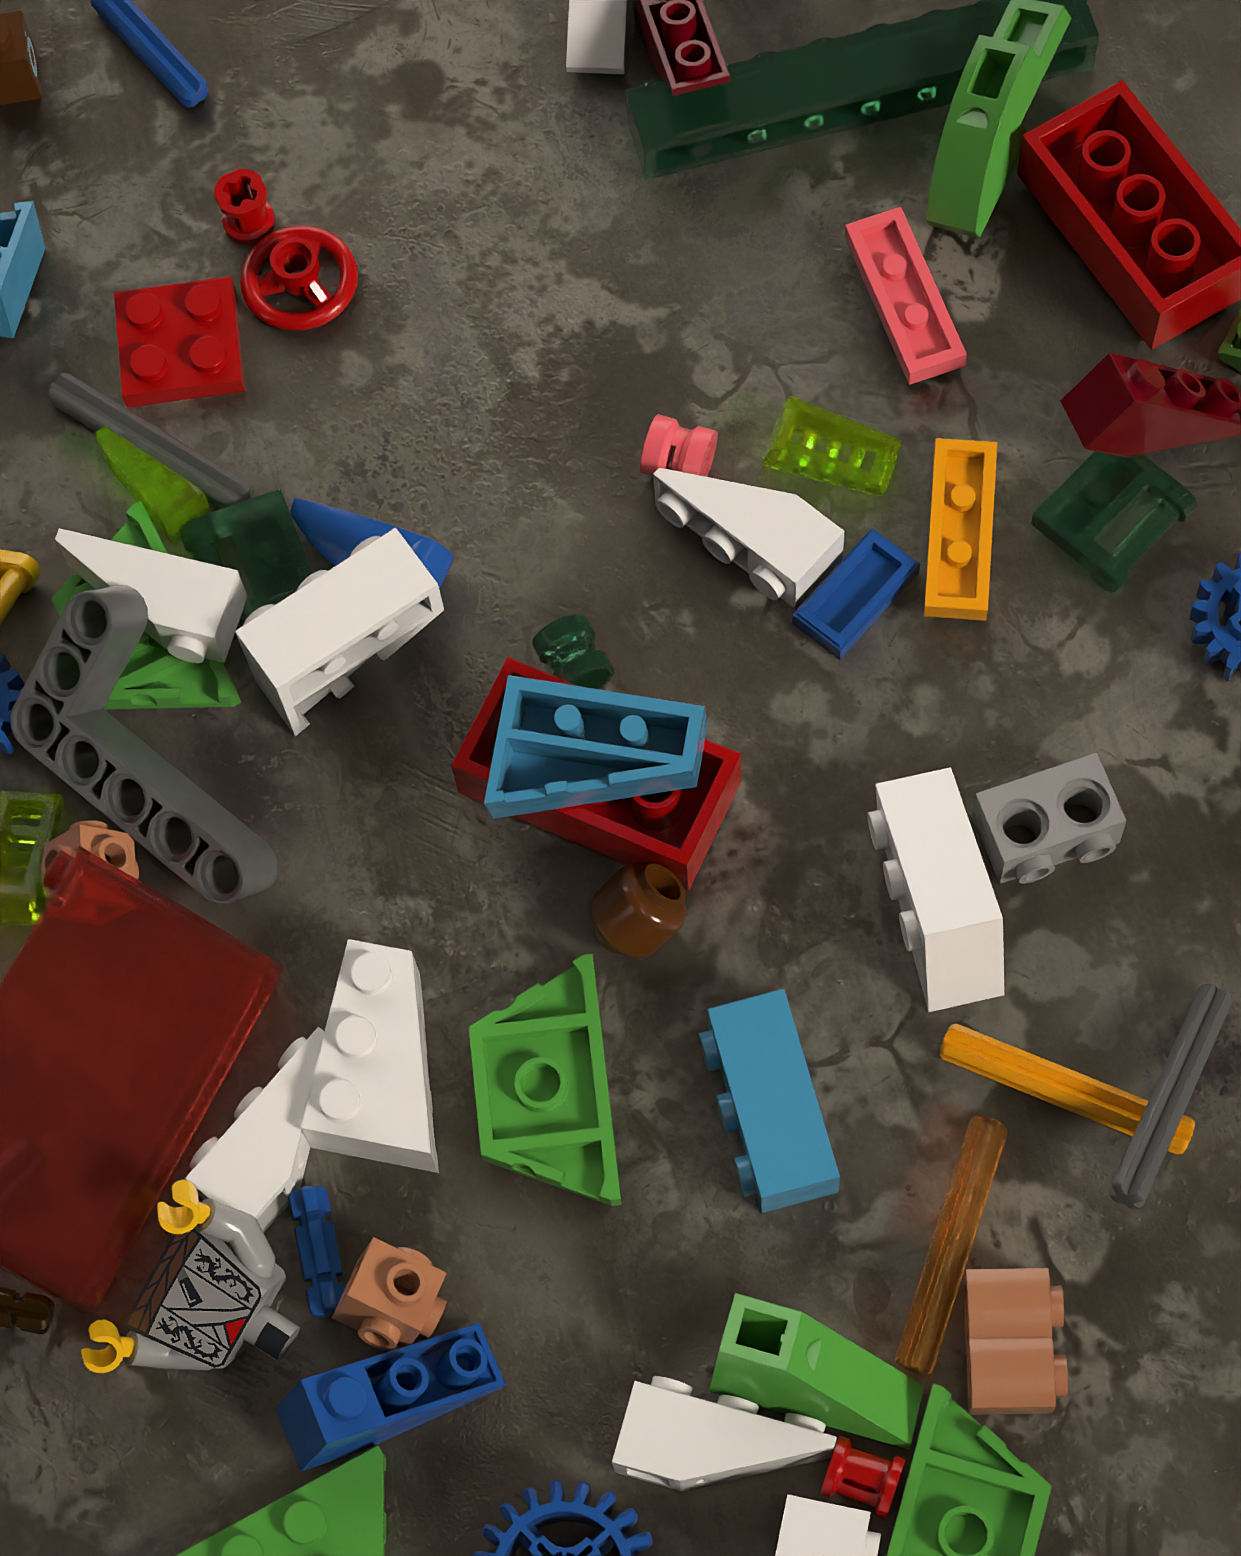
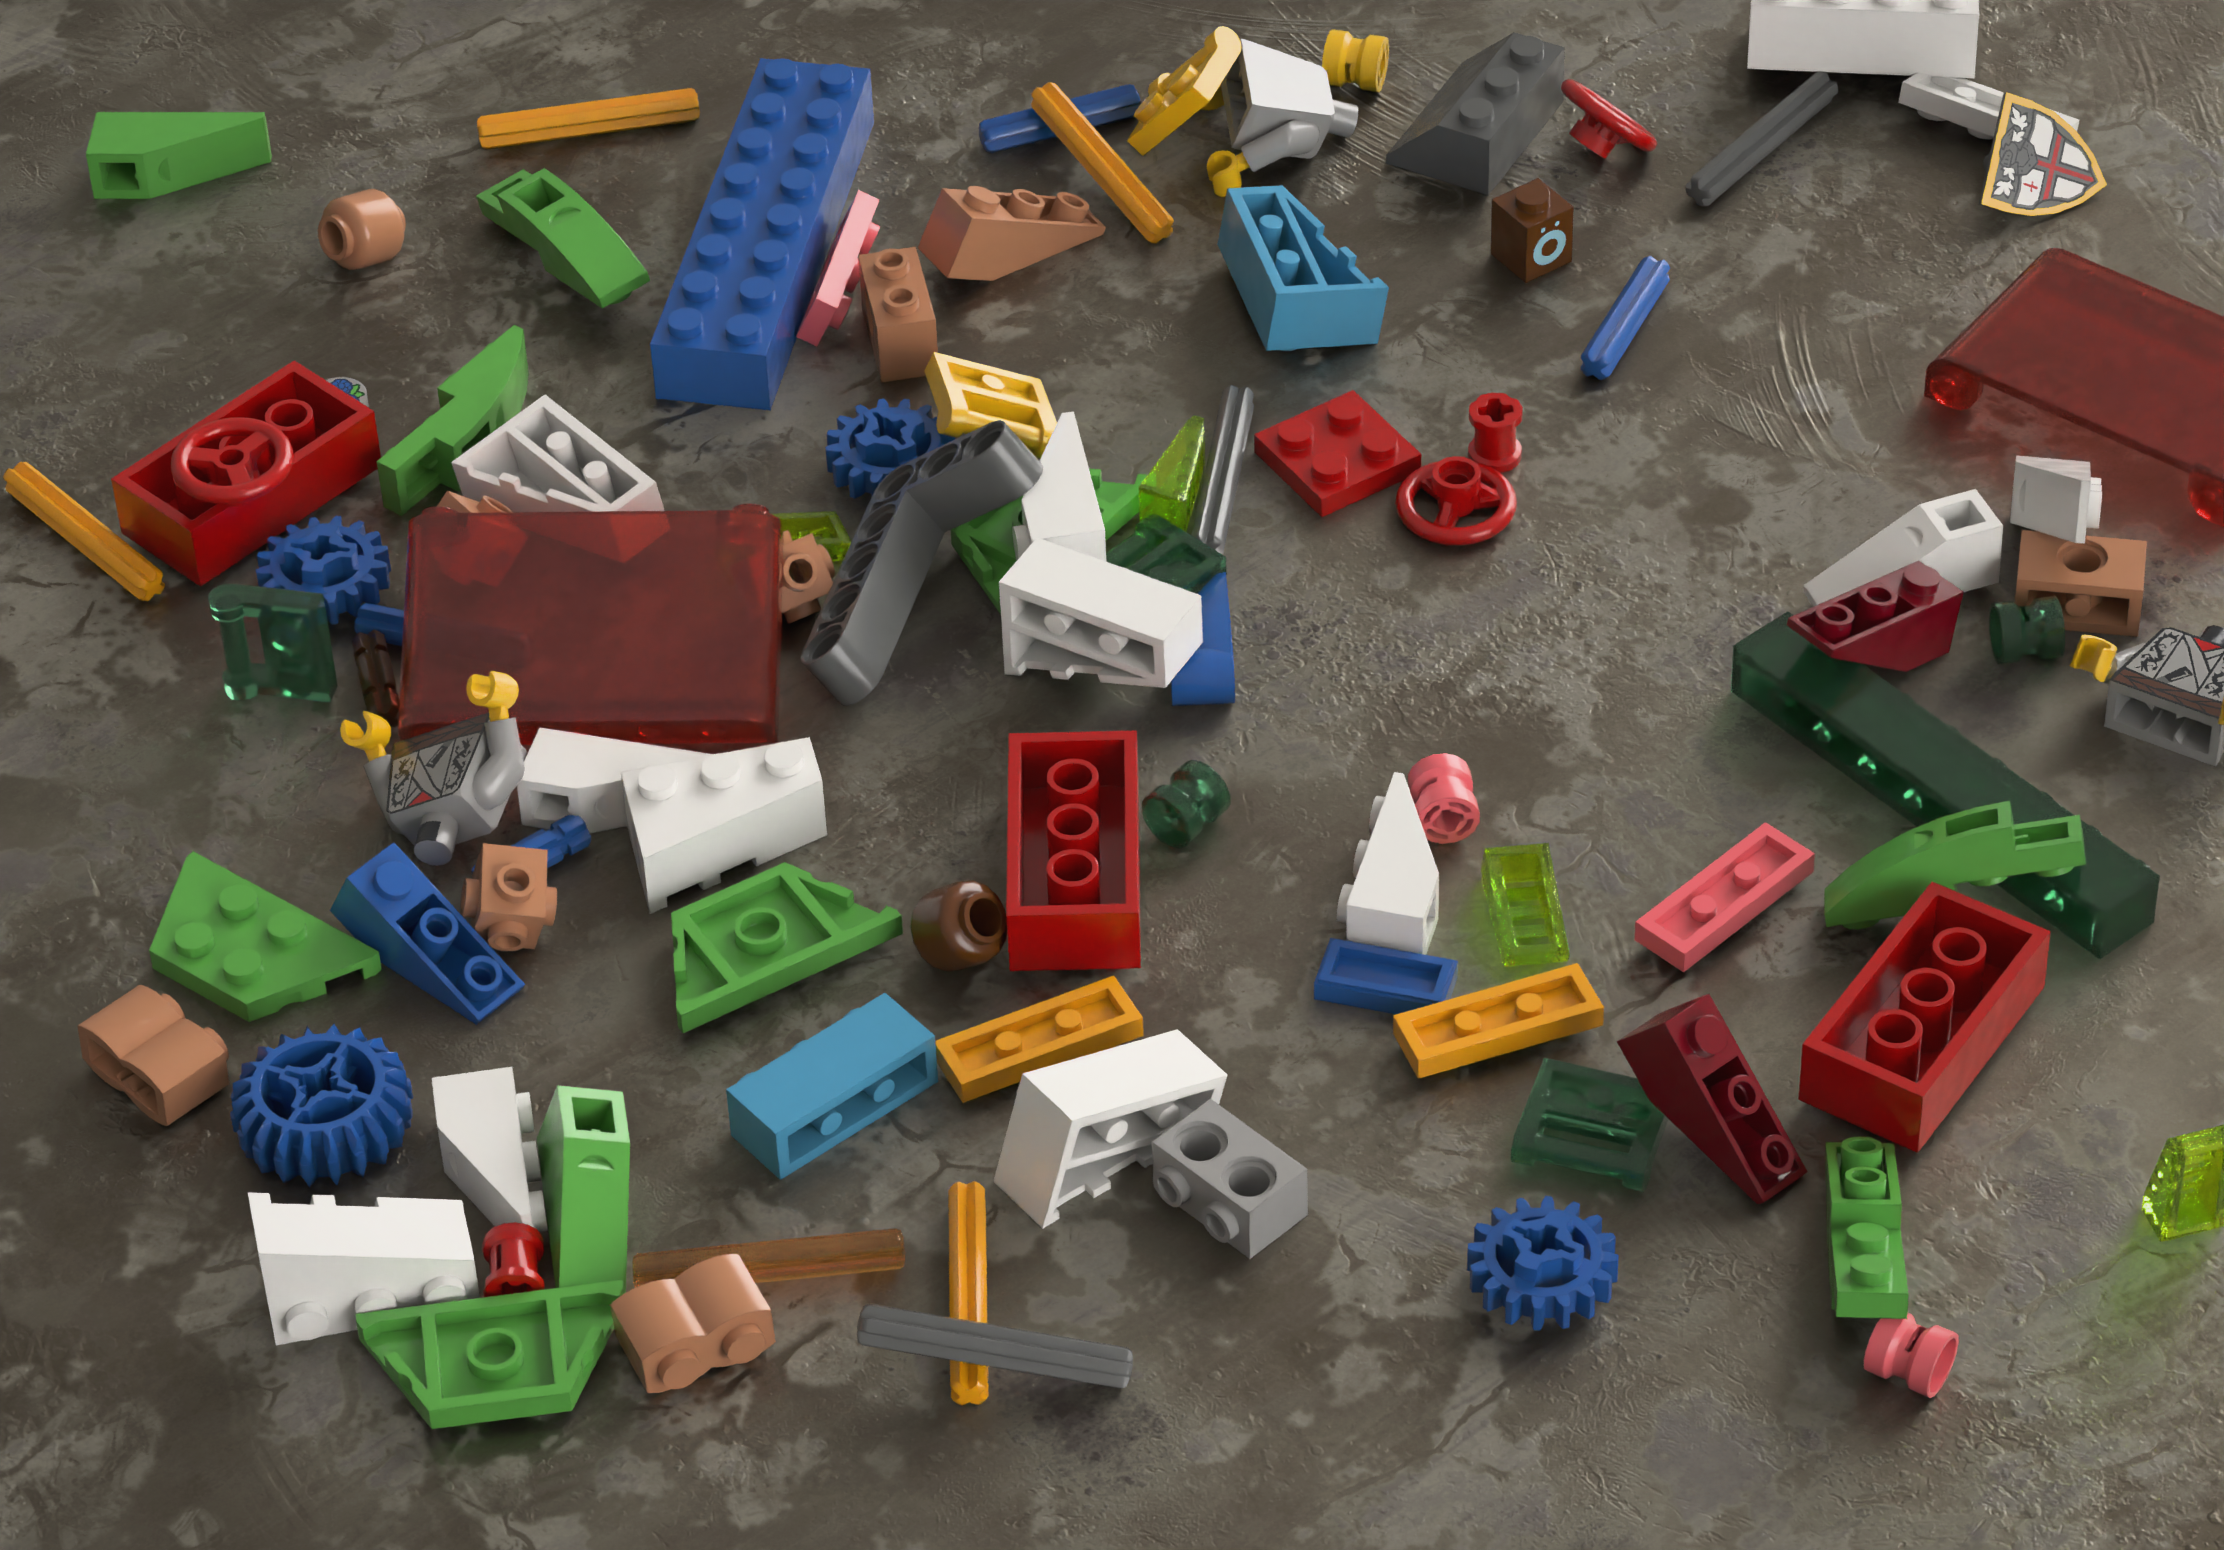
camera: 60 degrees right, 25 degrees down
dark azure wedge [484,675,708,819] -> none
none -> light orange plate [935,975,1144,1103]

